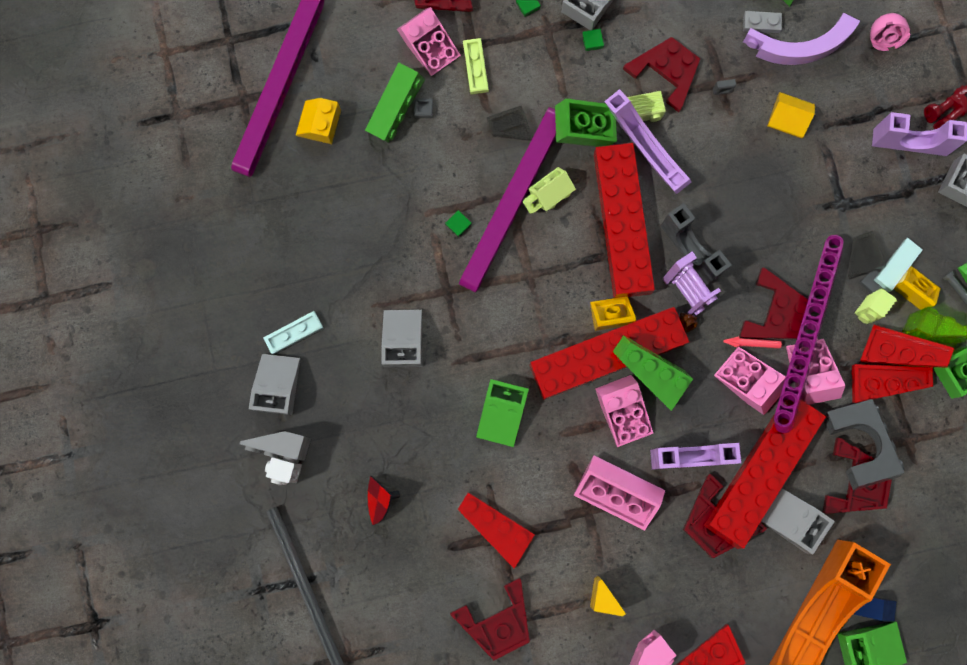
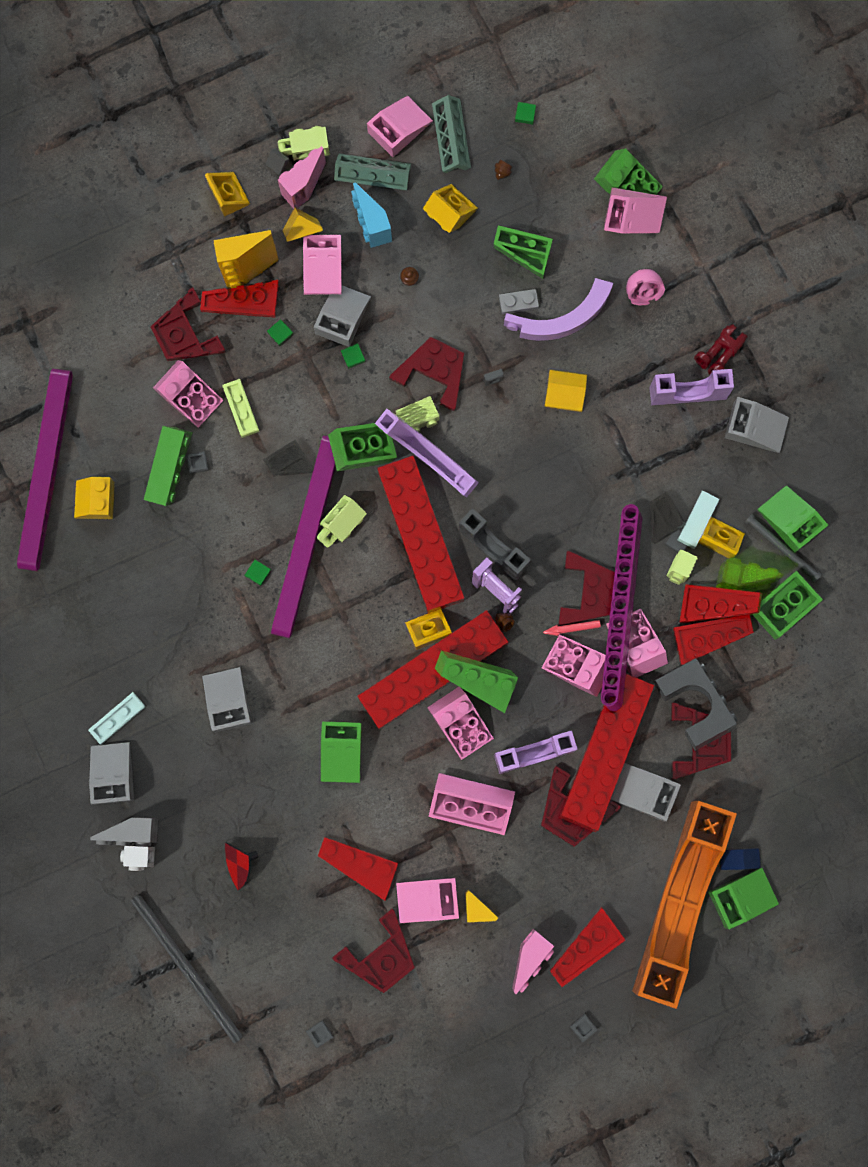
camera: 15 degrees left, 0 degrees up
none -> bright pink slope [396,878,459,923]

